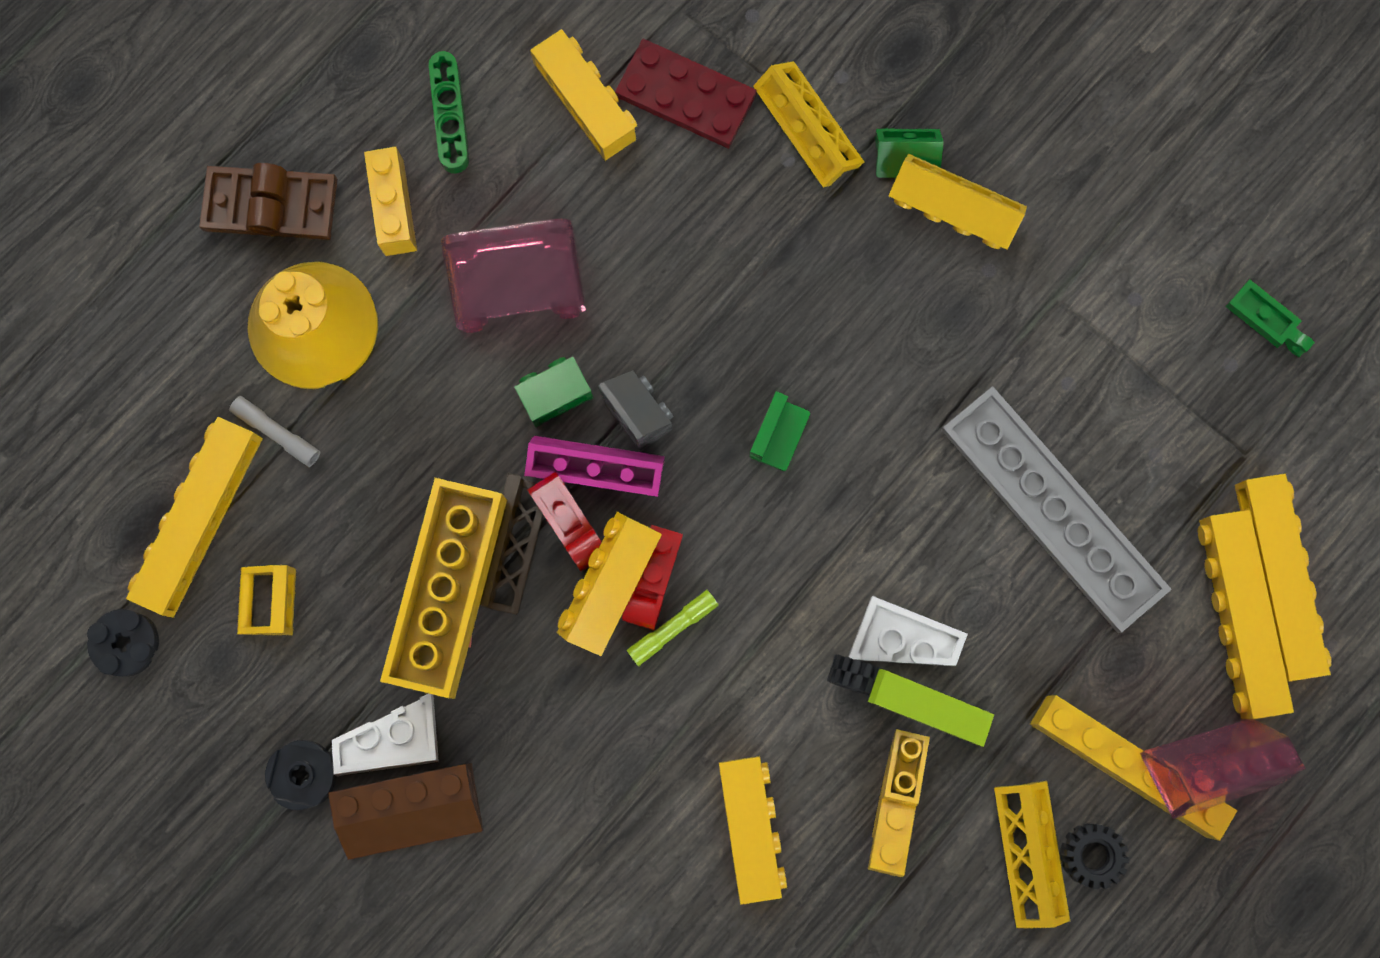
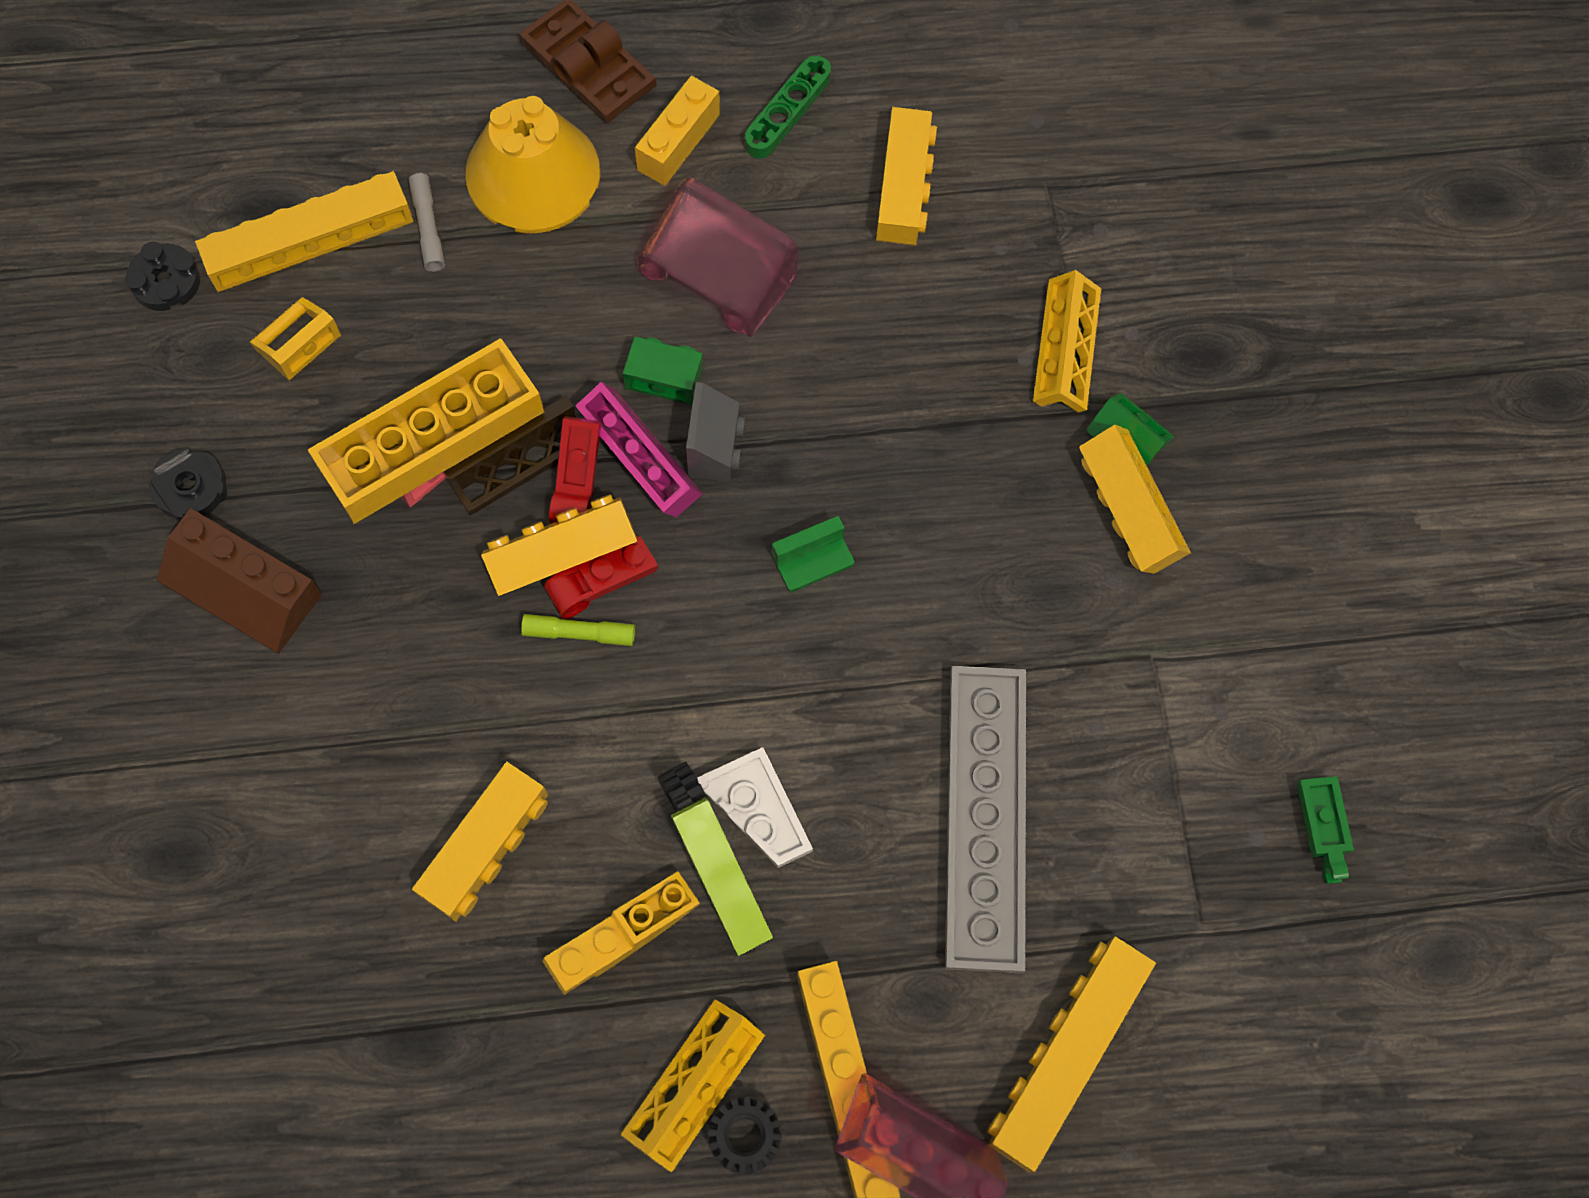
camera: 35 degrees right, 10 degrees down
white wing [332,693,439,776] -> none
dark red plate [615,38,757,149] -> none
yellow brick [1235,474,1331,681] -> none

